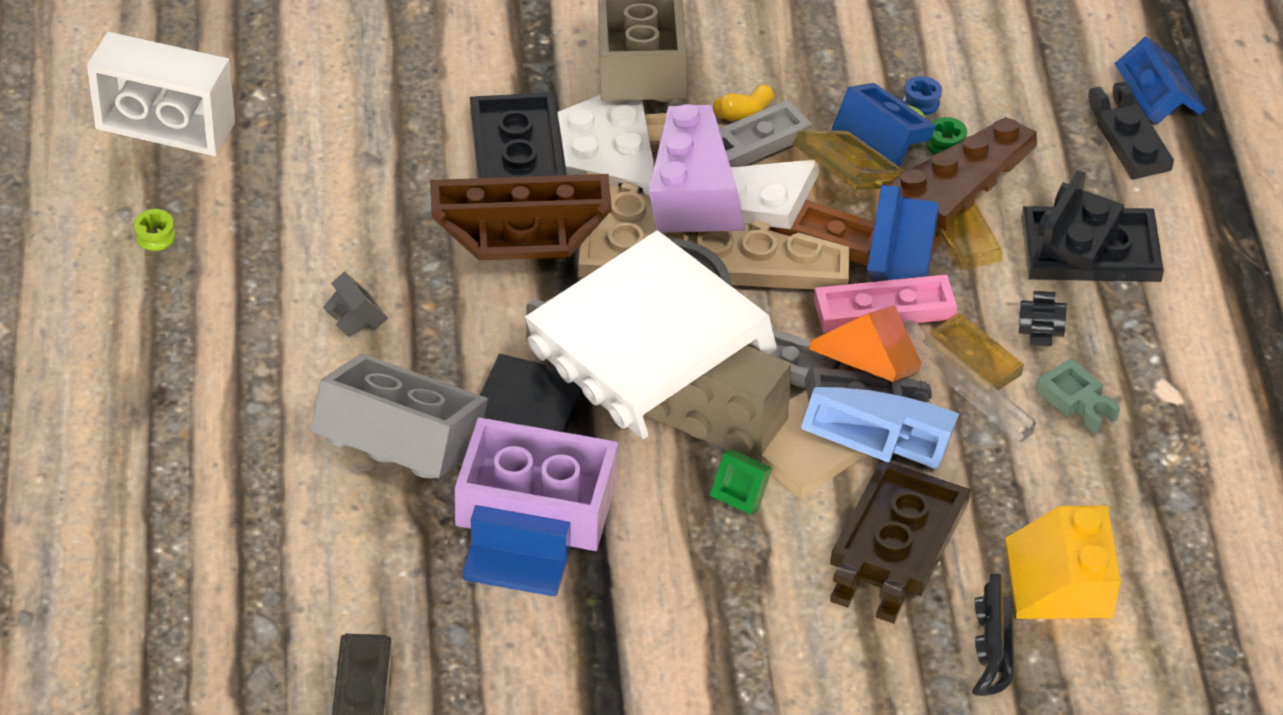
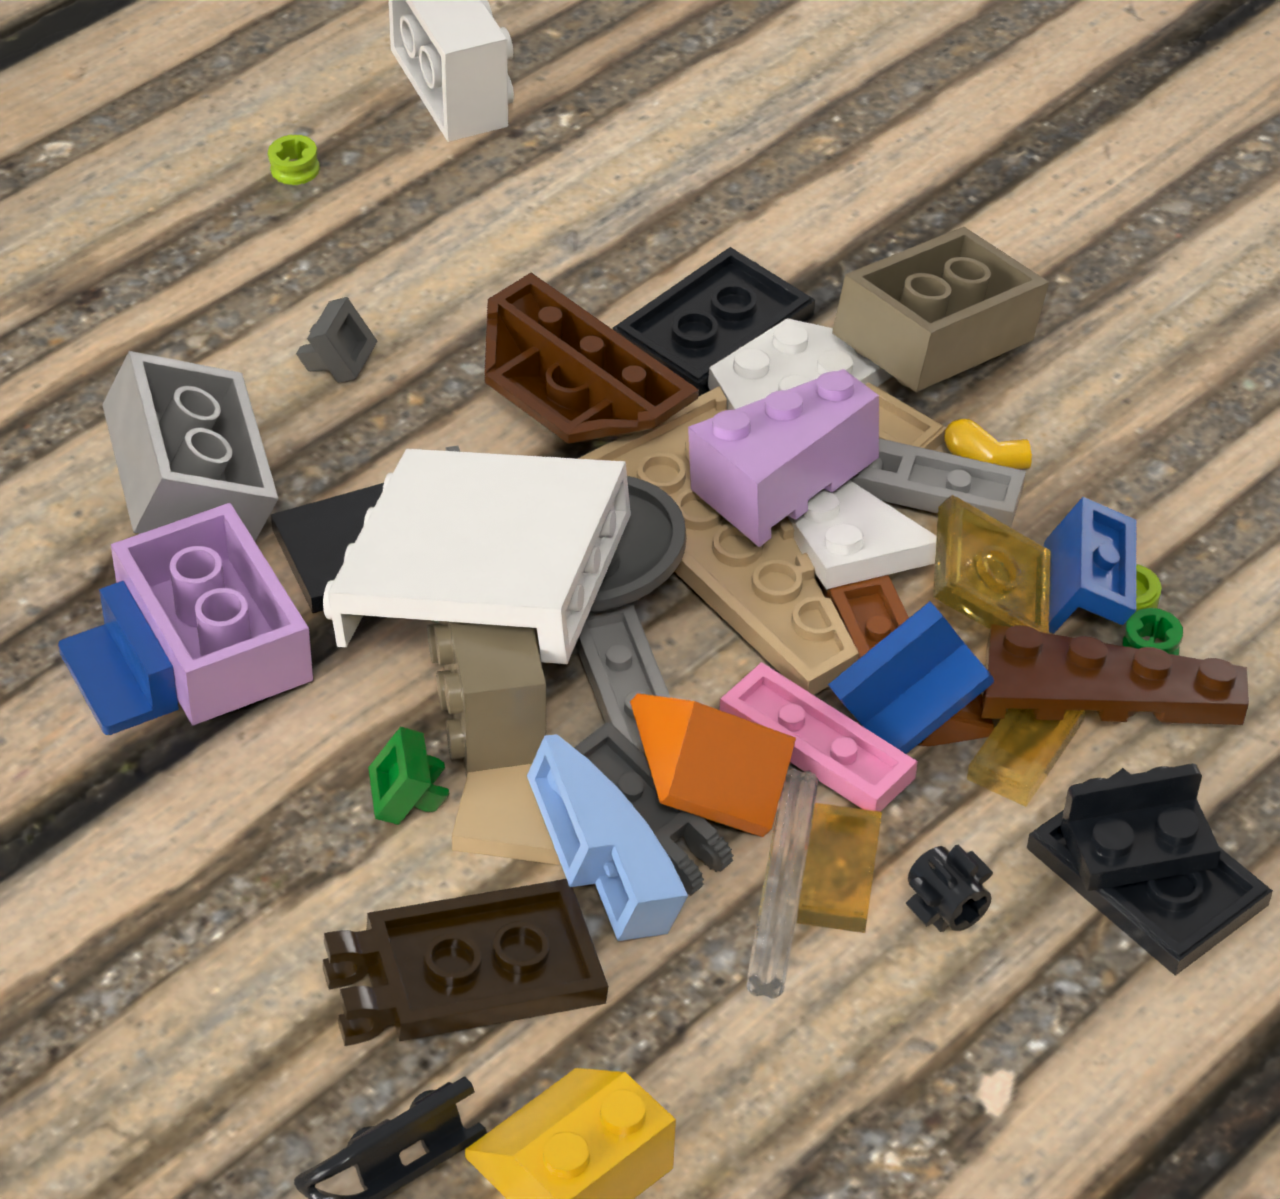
camera: 50 degrees right, 0 degrees up
blue bush [902,76,942,115] -> none
sand green plate [1035,358,1120,433] -> none

